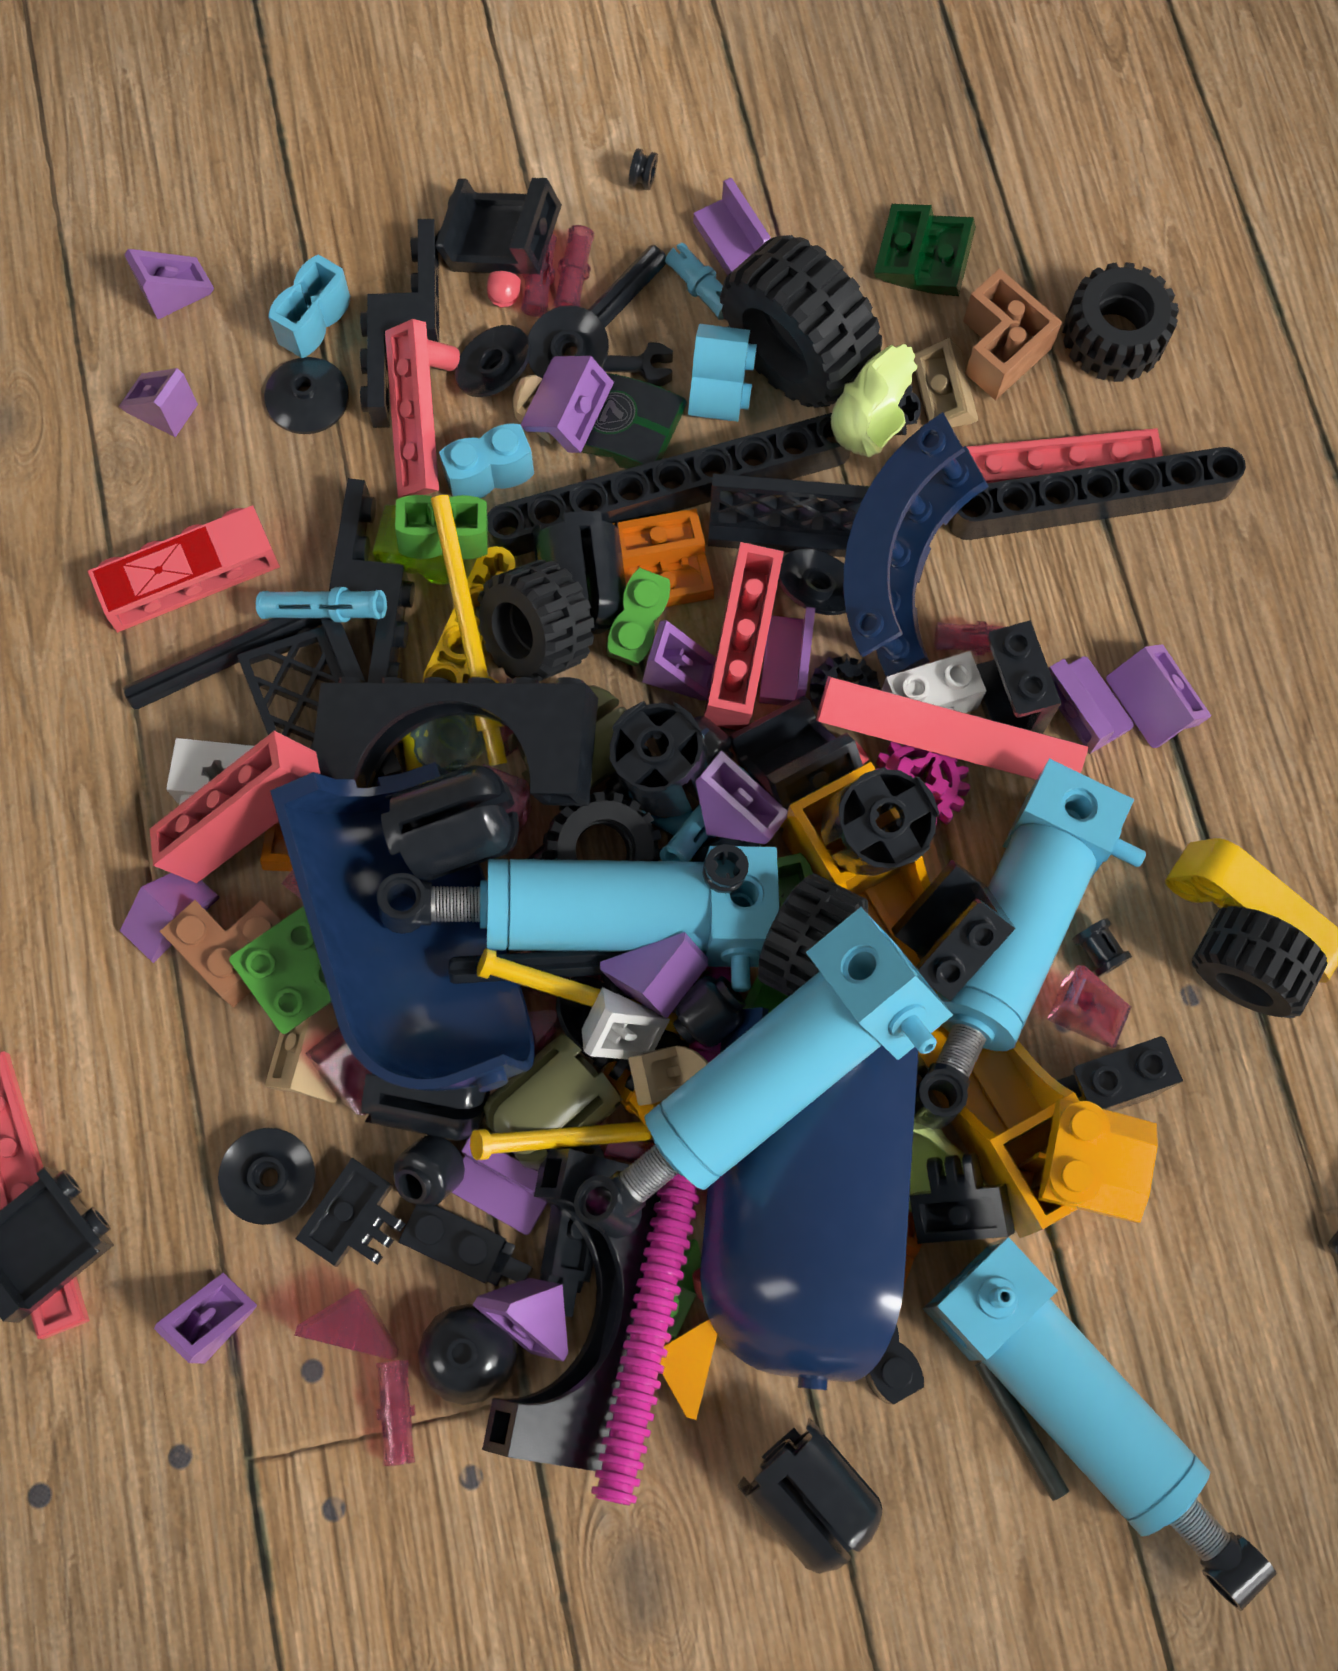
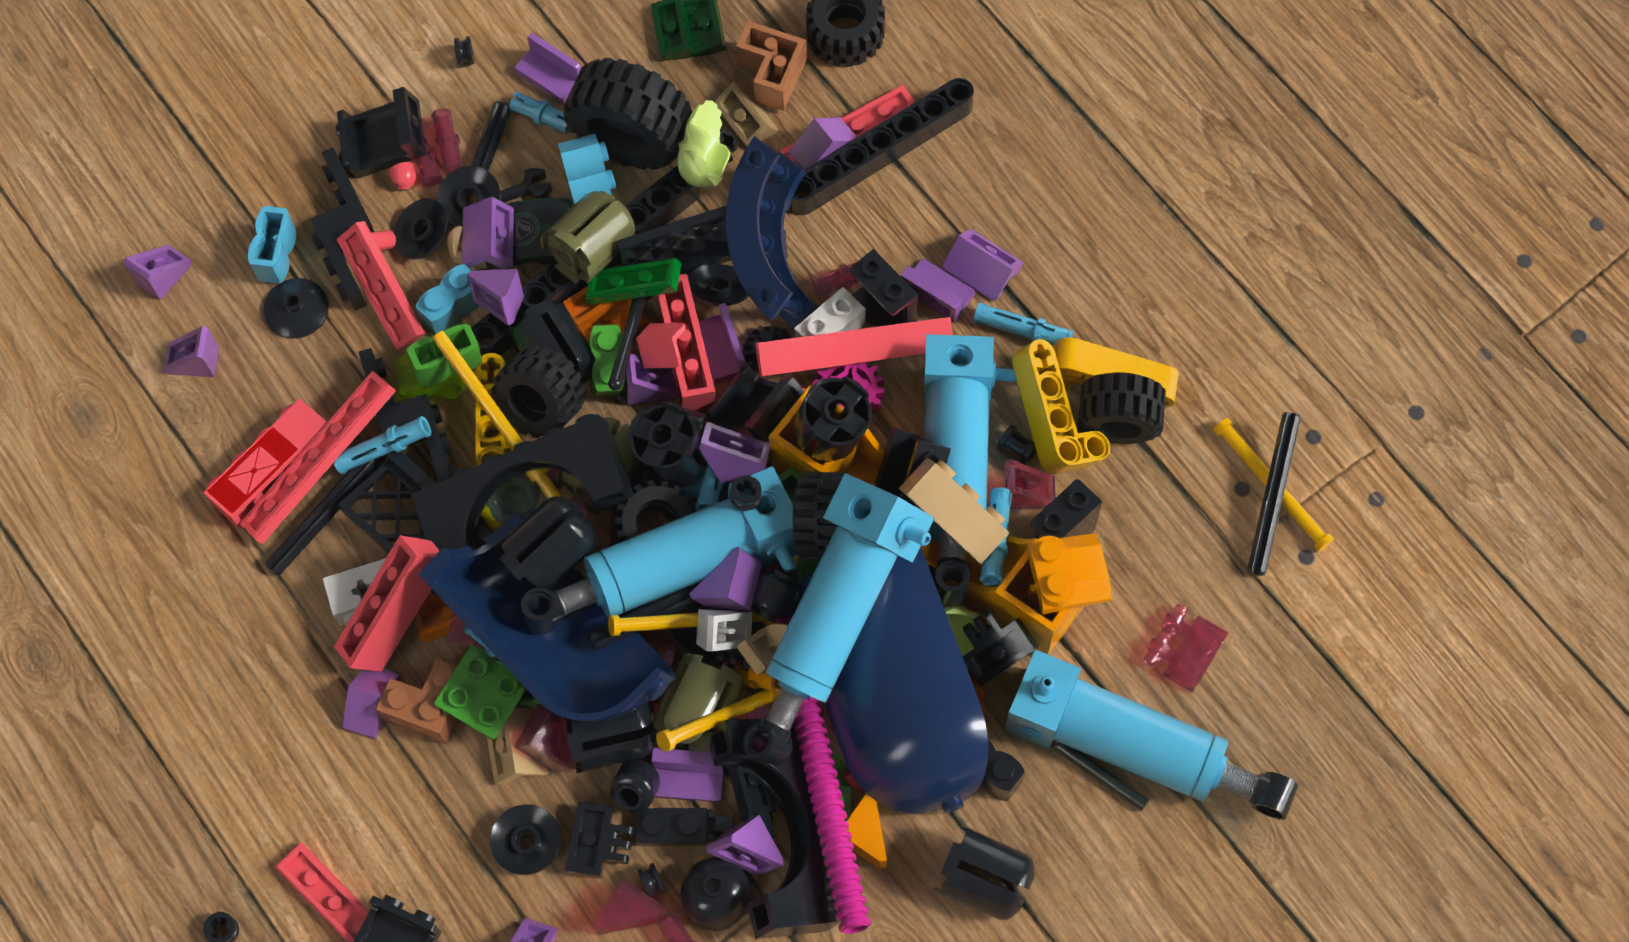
camera: 20 degrees left, 5 degrees down
none -> coral tile [239,371,396,544]
none -> medium lavender slope [467,269,524,325]
none -> olive cylinder [540,191,635,284]
none -> green tile [585,258,682,305]
none -> black piece [608,296,653,391]
none -> coral panel [636,323,686,368]
none -> black bush [637,863,666,899]
none -> medium lavender slope [789,117,857,170]
none -> tan brick [899,458,1010,564]
none -> medium azure pin [973,302,1074,345]
none -> medium azure pin [980,487,1012,587]
none -> yellow beam [1012,339,1110,474]
none -> clear pink plate [1143,603,1228,693]

